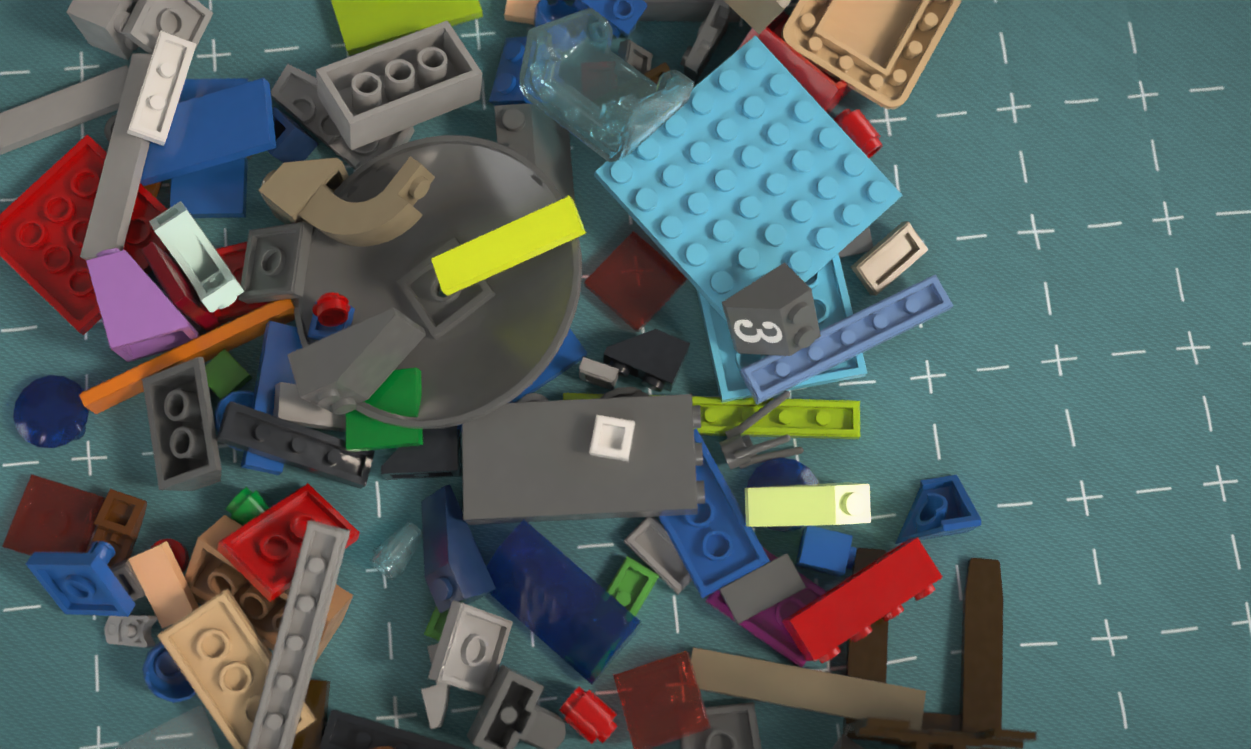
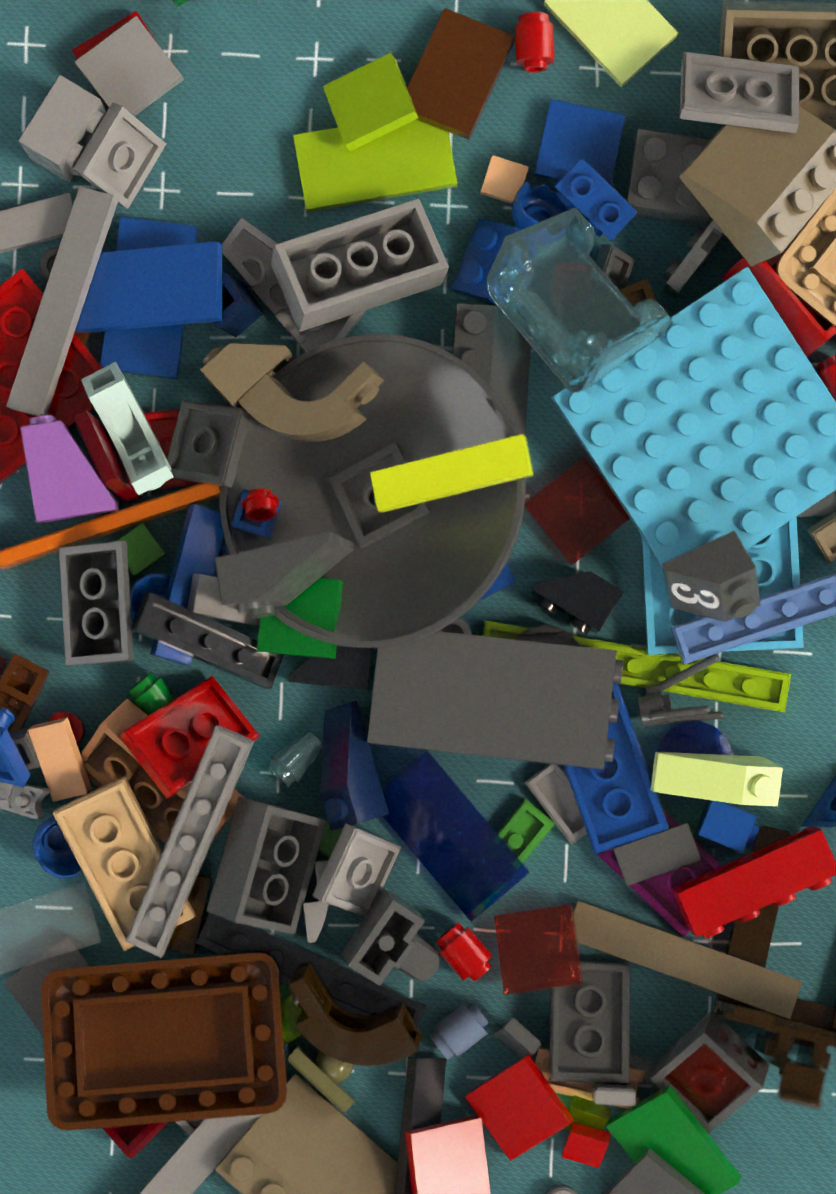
camera: 15 degrees right, 10 degrees up
white tile [127,30,196,146] -> none
light grey tile [579,357,619,390] -> none
white tile [589,415,635,461] -> none
none -> dark grey brick [207,796,327,935]

